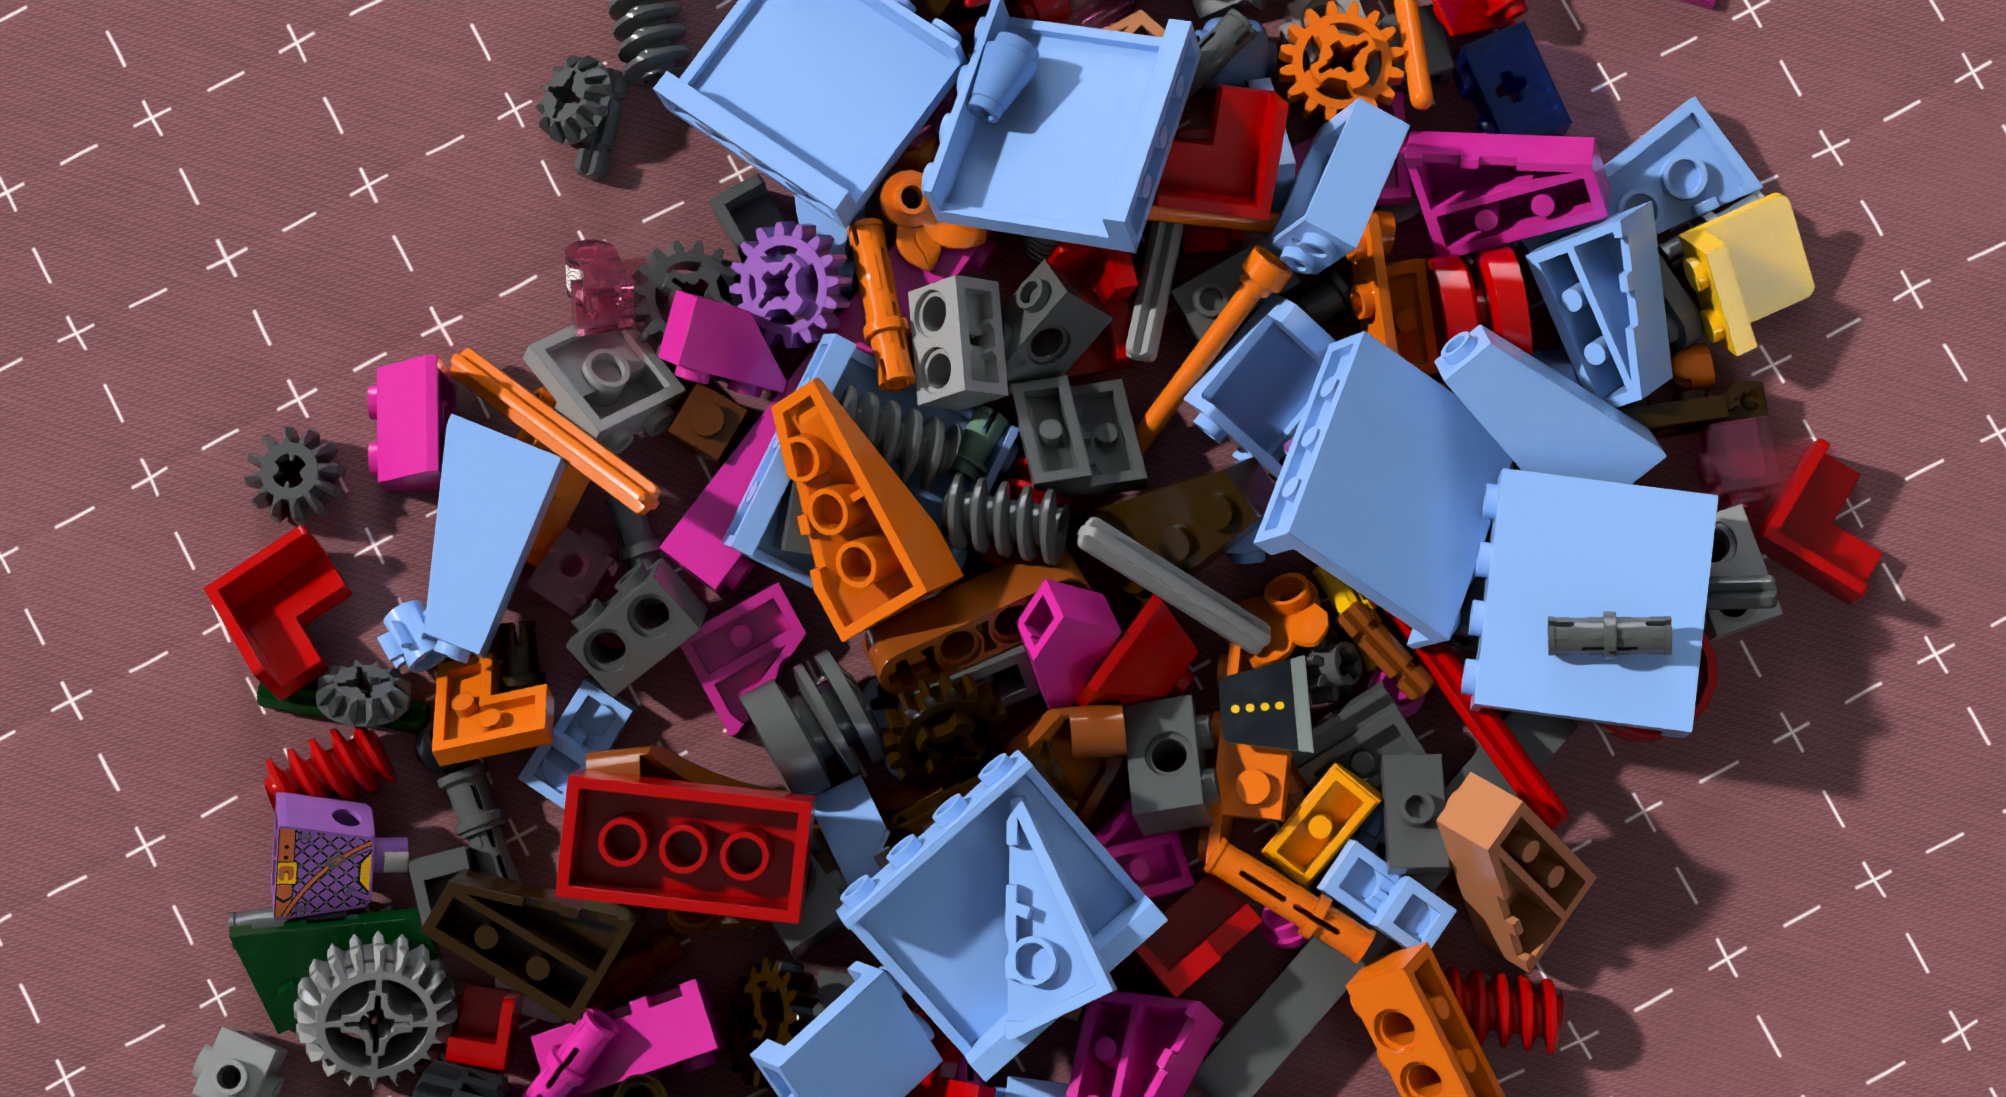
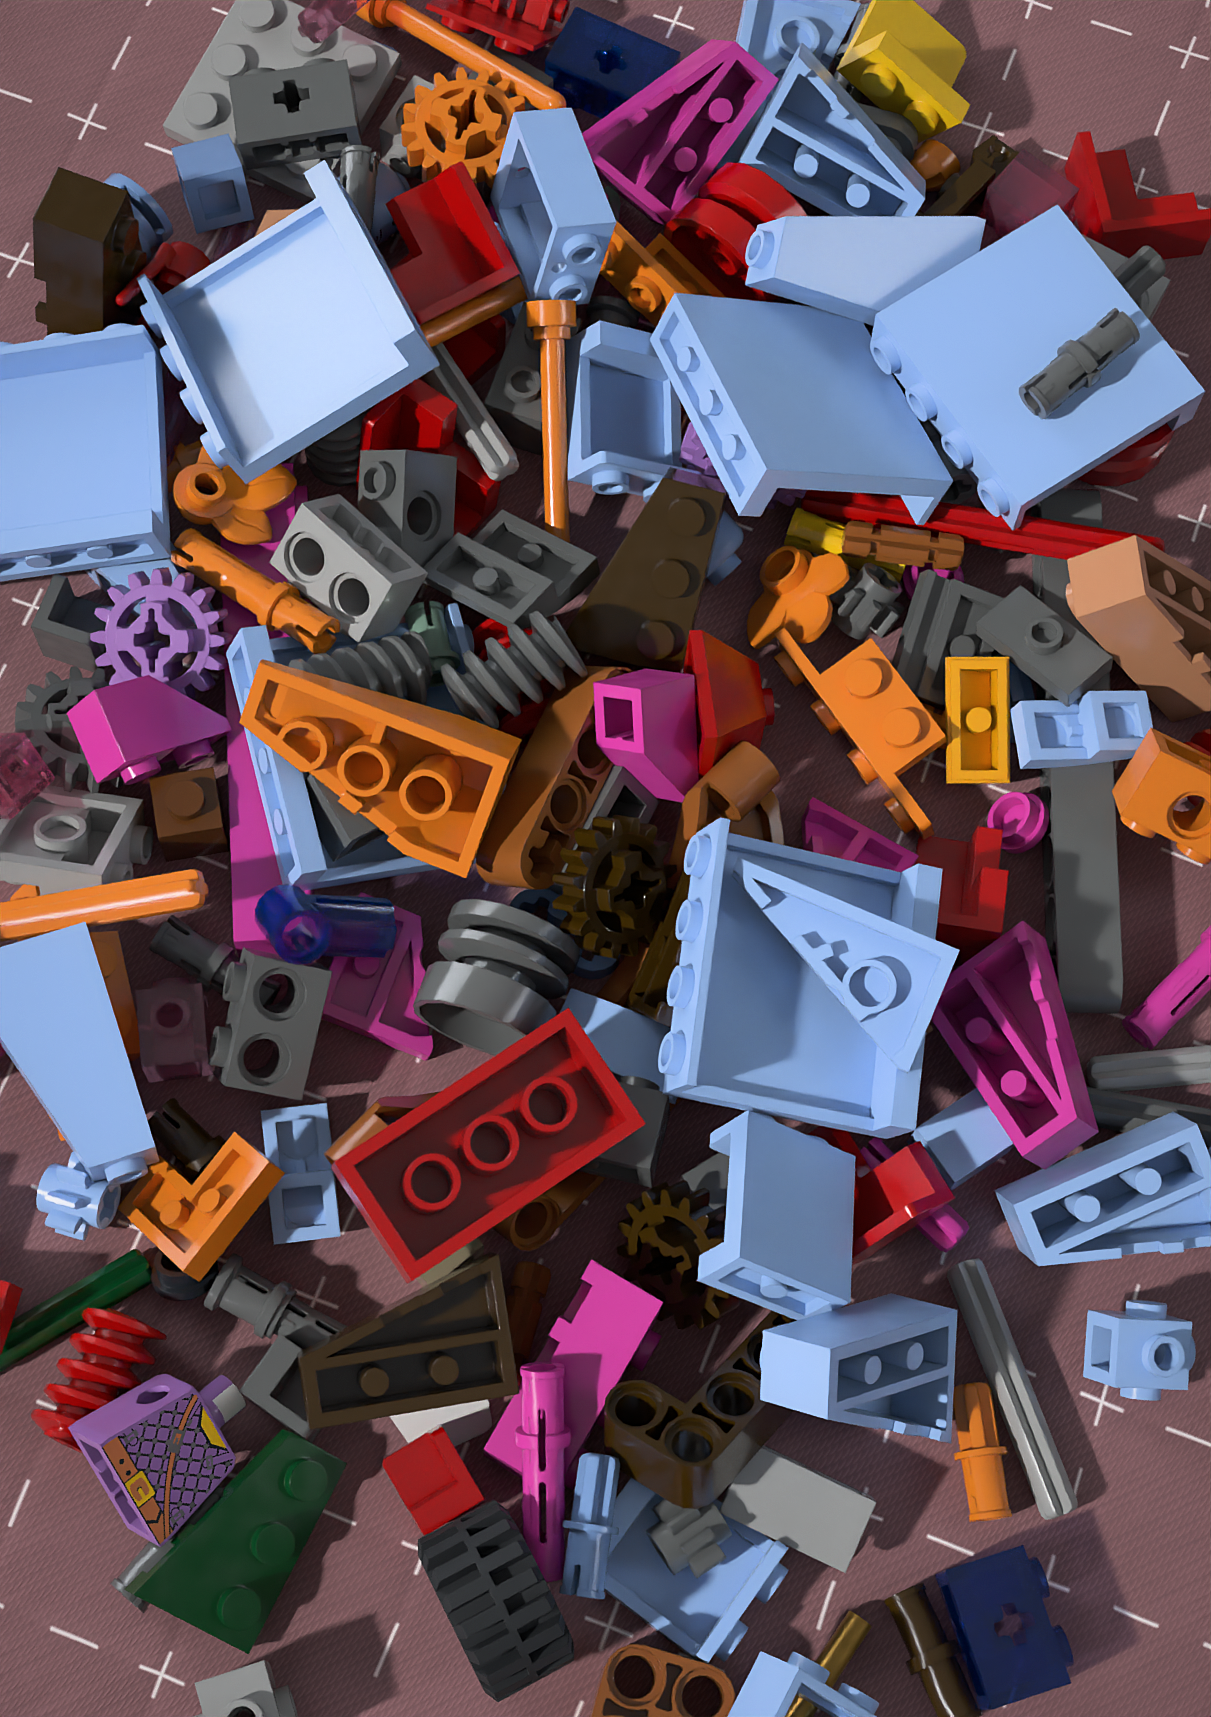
camera: 50 degrees left, 10 degrees down
light grey gear [294,930,457,1090] -> none
dark grey gear [316,660,411,727] -> none
medium blue cone [967,32,1039,123] -> none
light grey axle [1077,517,1272,654] -> none
dark grey brick [1122,695,1221,836] -> none
orange pin [1203,837,1376,964] -> none
black sticker [1219,655,1314,753] -> none
none -> clear blue piece [255,884,397,965]

